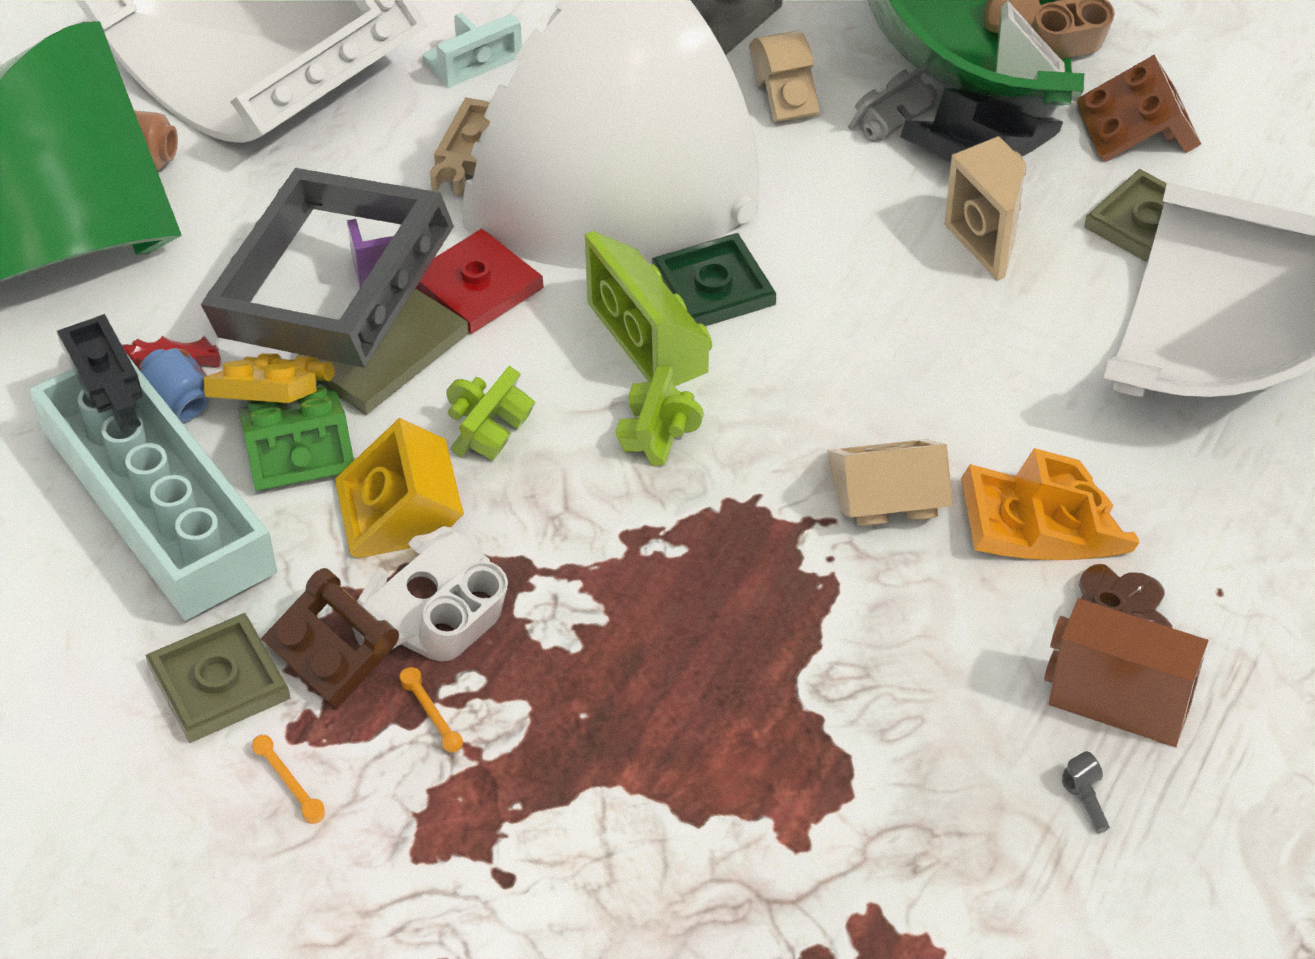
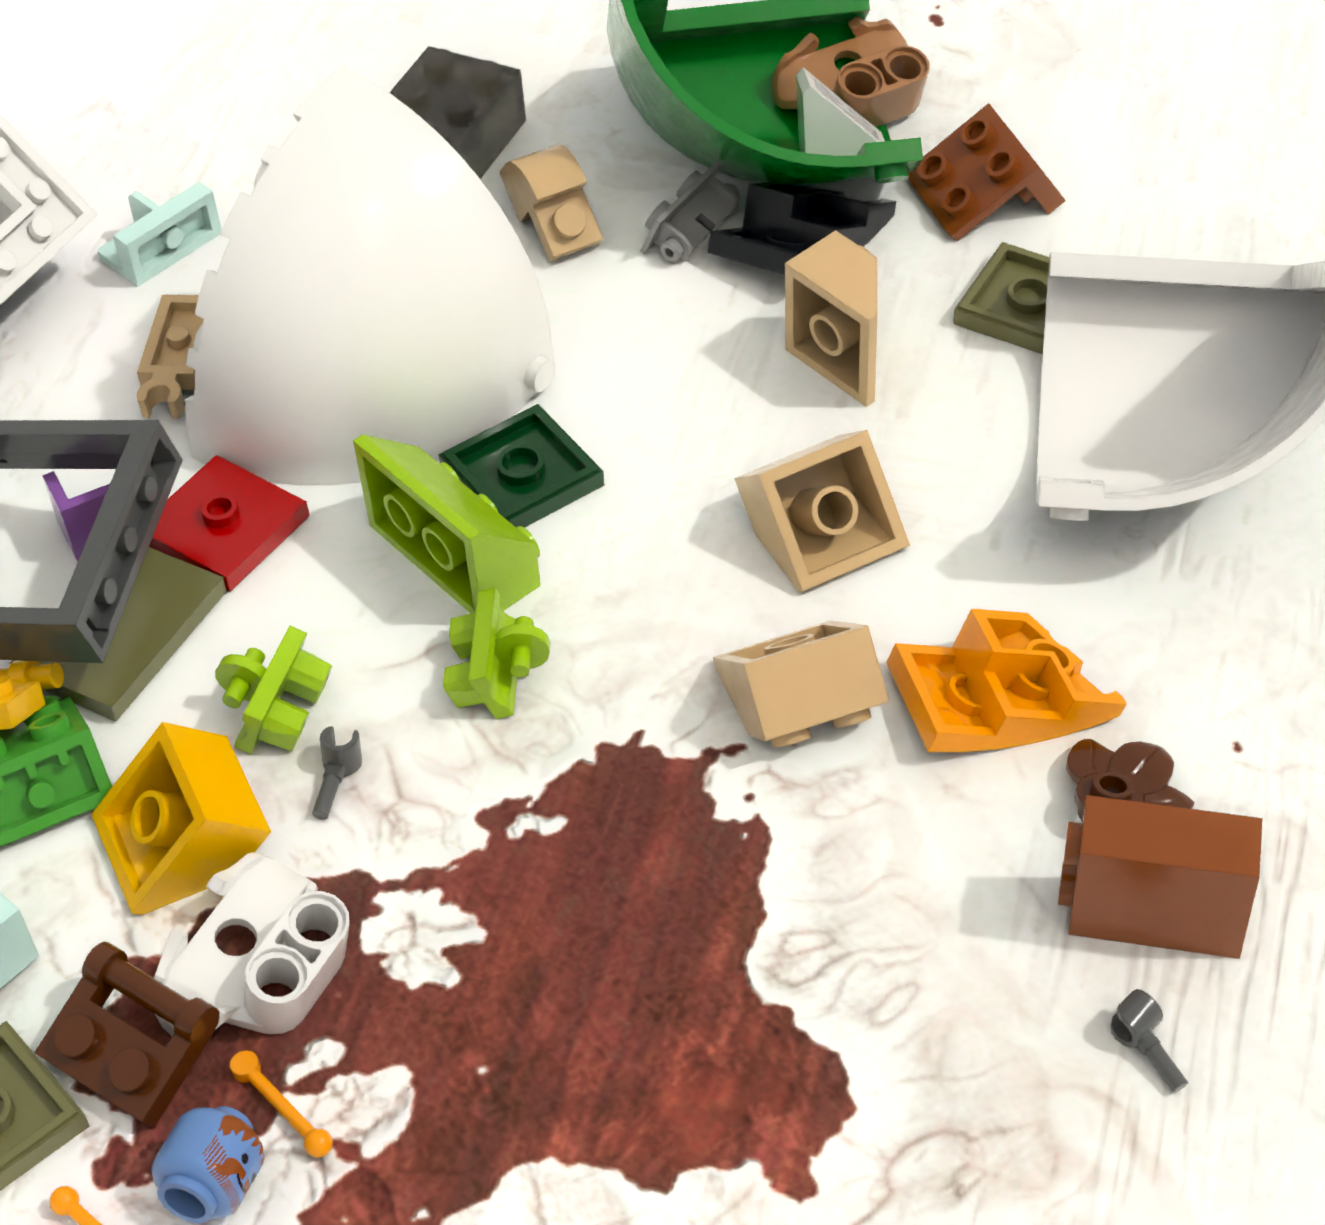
camera: 10 degrees left, 0 degrees up
none -> medium blue head [151,1106,265,1223]
none -> dark grey hand [312,726,362,820]
none -> tan slope [734,430,910,592]

